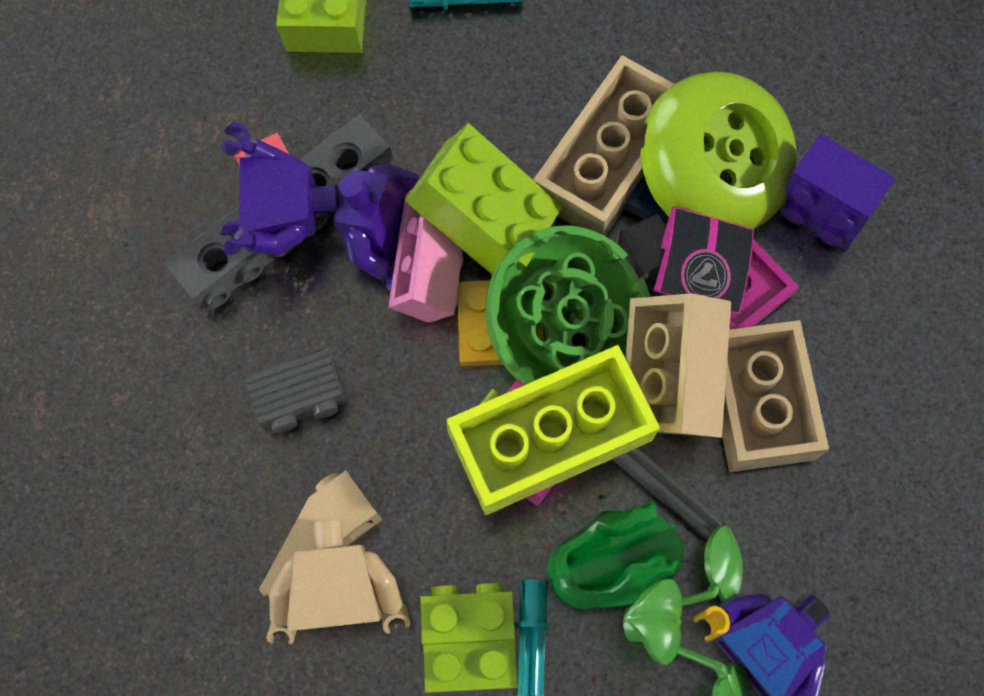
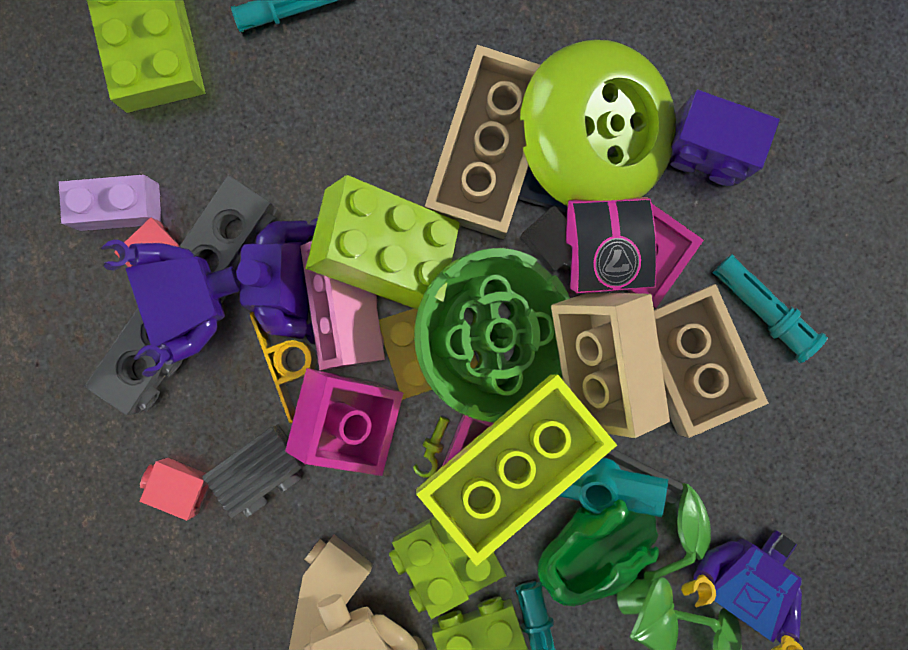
camera: 25 degrees left, 15 degrees up
none -> lavender brick [59,175,162,231]
none -> coral brick [139,458,209,521]
none -> yellow piece [249,312,317,424]
none -> dark pink brick [285,368,404,476]
none -> lime plate [389,516,506,619]
none -> teal piece [559,458,669,517]
none -> teal pin [713,254,828,364]

